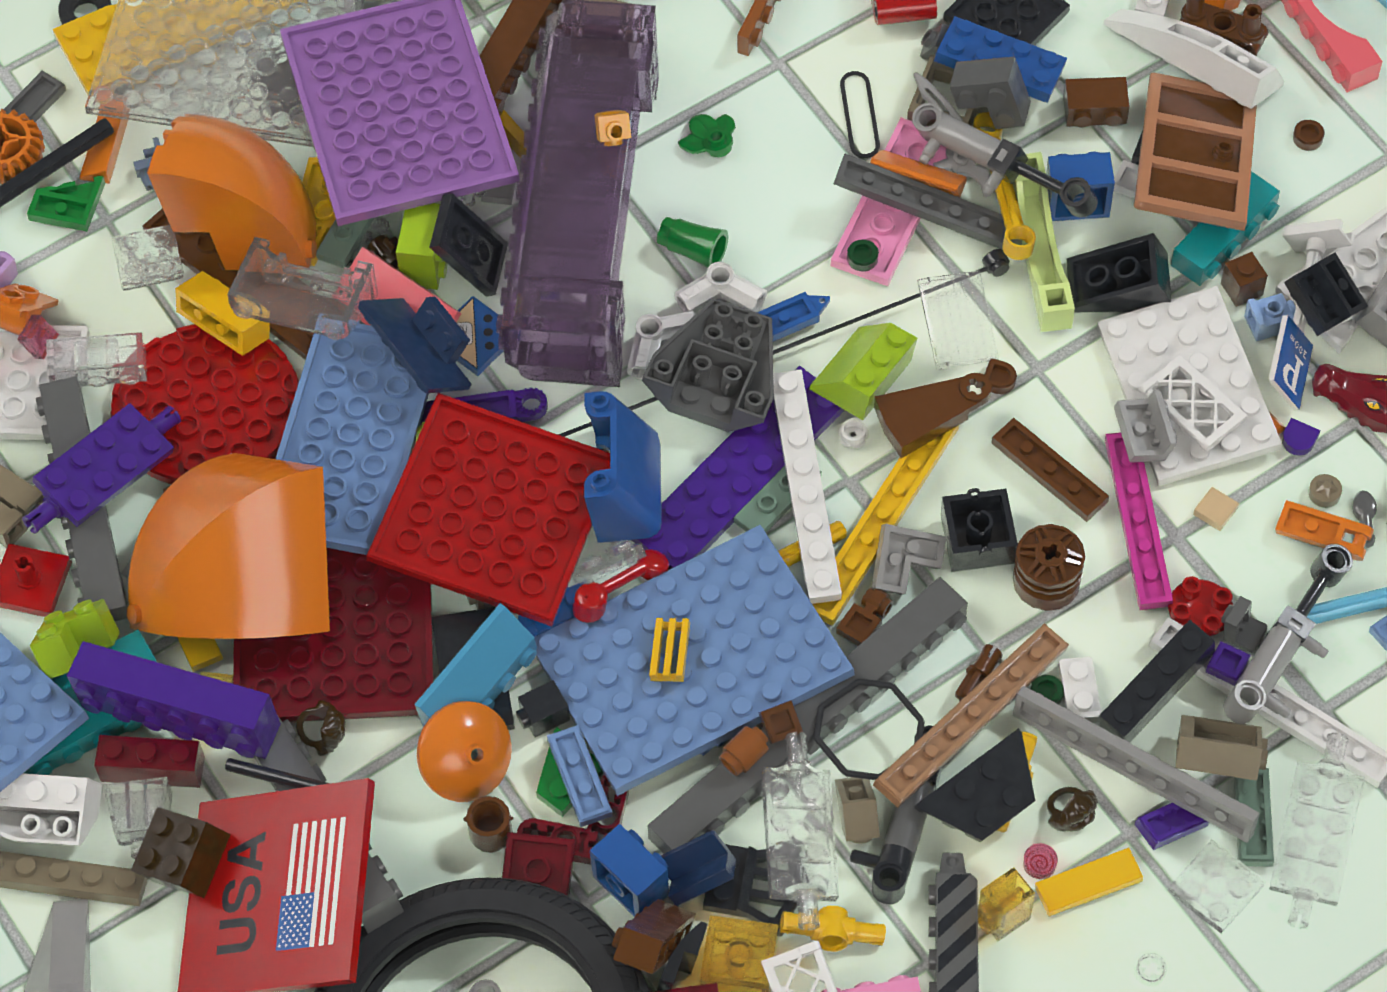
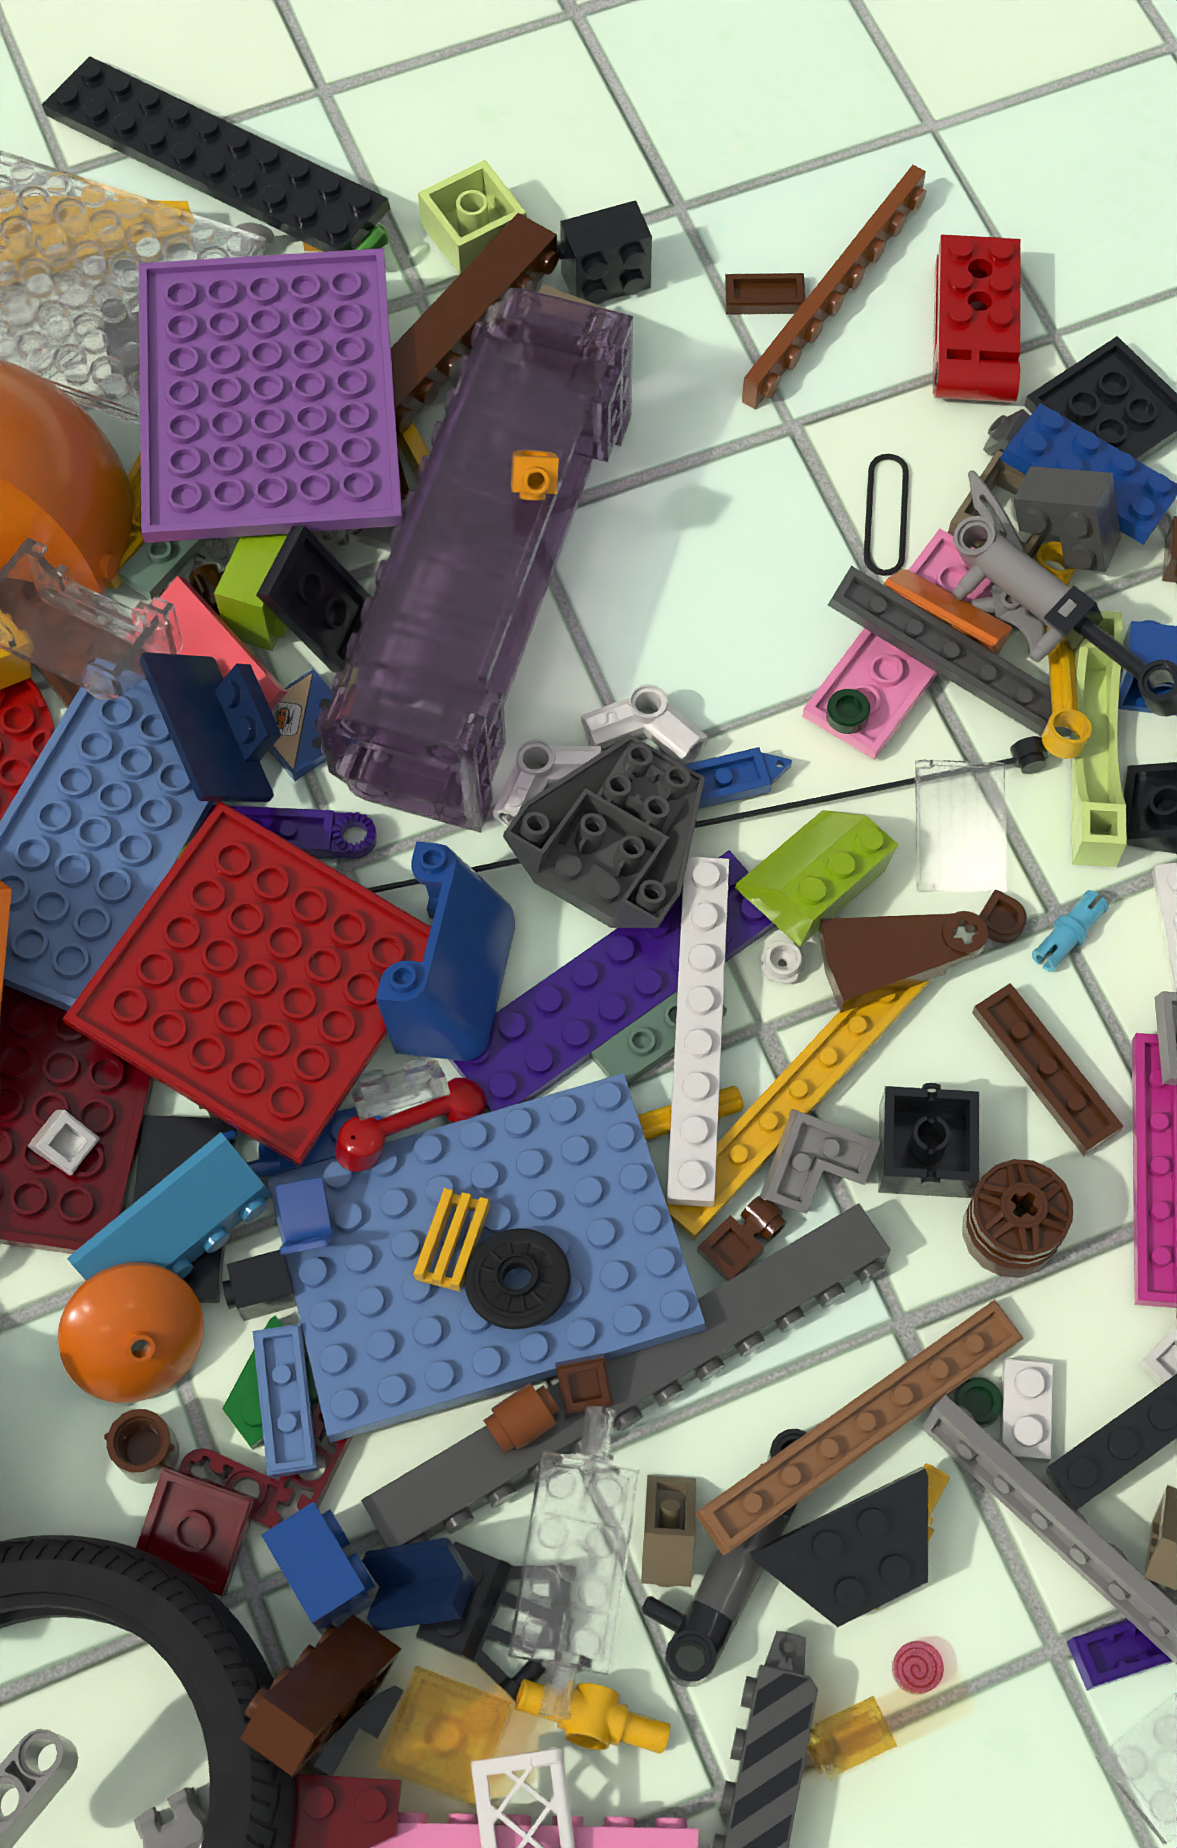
camera: 10 degrees right, 5 degrees up
green plant [657,217,729,268] -> none
green plate [678,114,736,157] -> none
black piece [813,678,925,780] -> none
reddish brown axle [955,644,1003,702] -> none
yellow tile [1035,847,1143,917] -> none
dark brown piece [1047,787,1098,832] -> none
none -> white slope [28,1109,100,1175]
none -> blue bracket [275,1176,334,1255]
none -> black wheel [465,1228,571,1330]
none -> medium azure pin [1032,890,1109,972]

